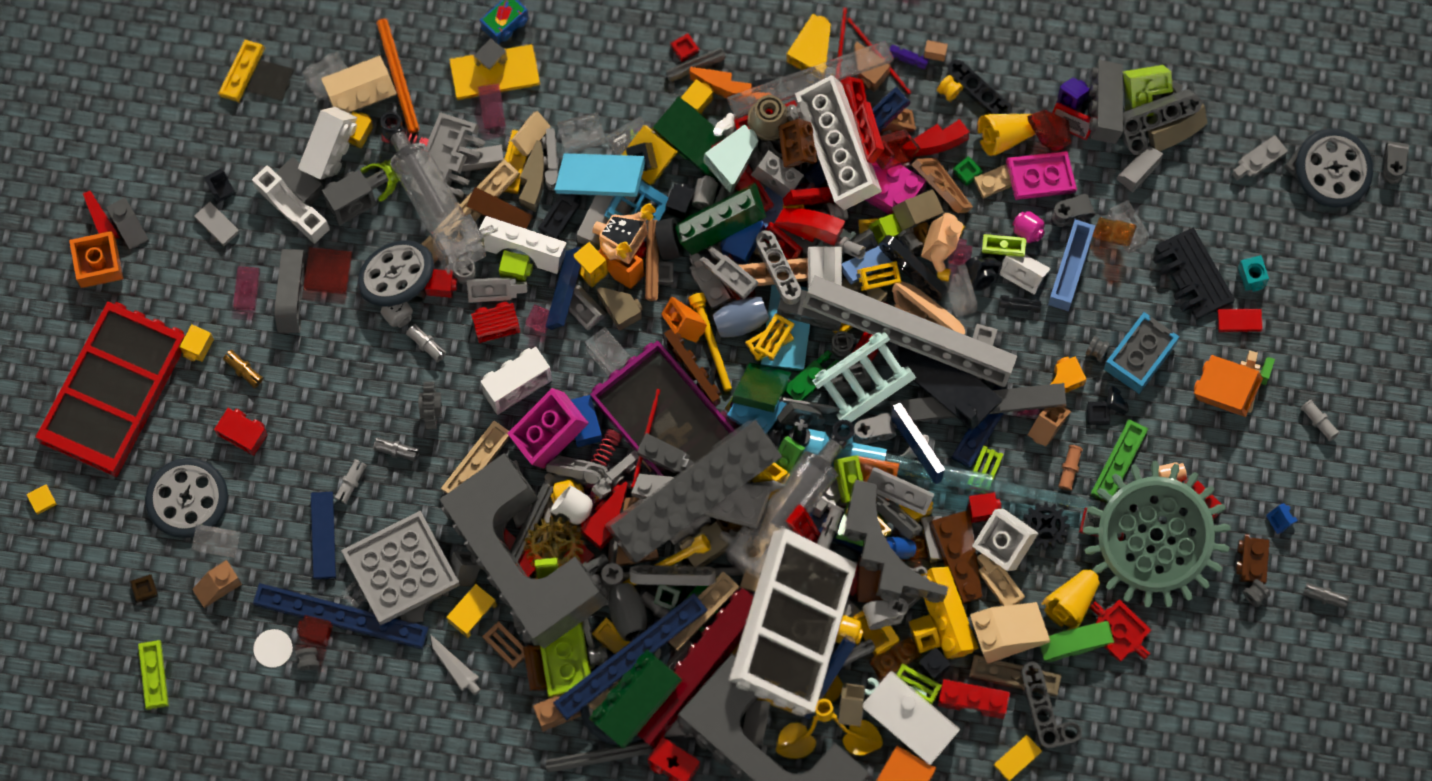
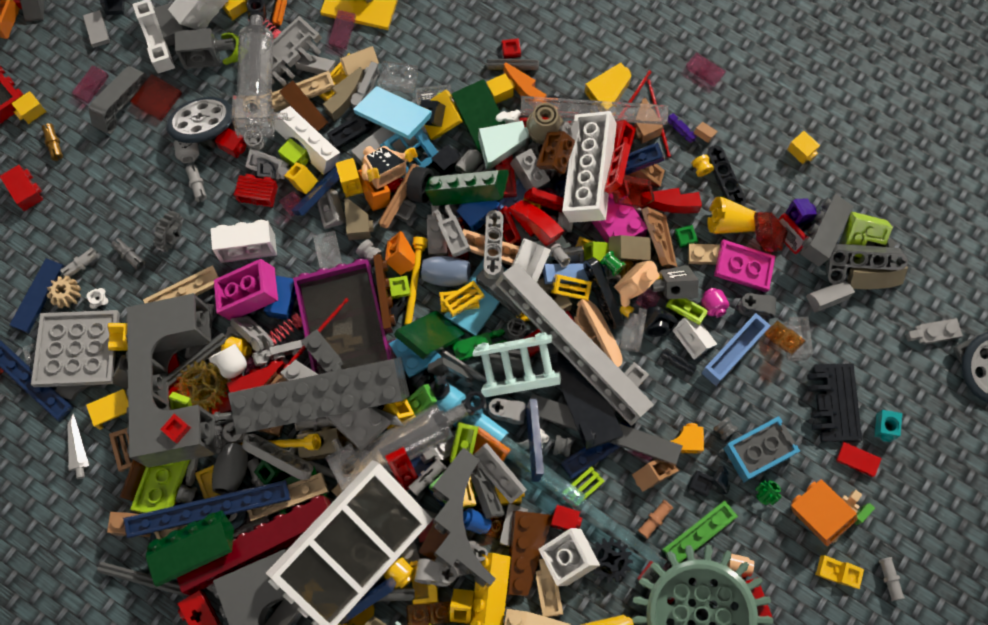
camera: 25 degrees right, 0 degrees up
none -> tan gear [47,276,81,309]
none -> white plate [87,288,108,309]
none -> yellow panel [108,323,128,351]
none -> red tile [160,414,191,444]
none -> black tile [257,158,277,179]
none -> yellow brick [284,162,318,194]
none -> light grey wheel [356,239,382,266]
none -> lime tile [389,276,410,299]
none -> dark grey wheel [553,435,572,457]
none -> green bush [600,251,626,276]
none -> dark grey torso [651,265,699,299]
none -> green gear [755,480,782,506]
none -> yellow brick [787,131,820,164]
none -> yellow slope [816,555,864,589]

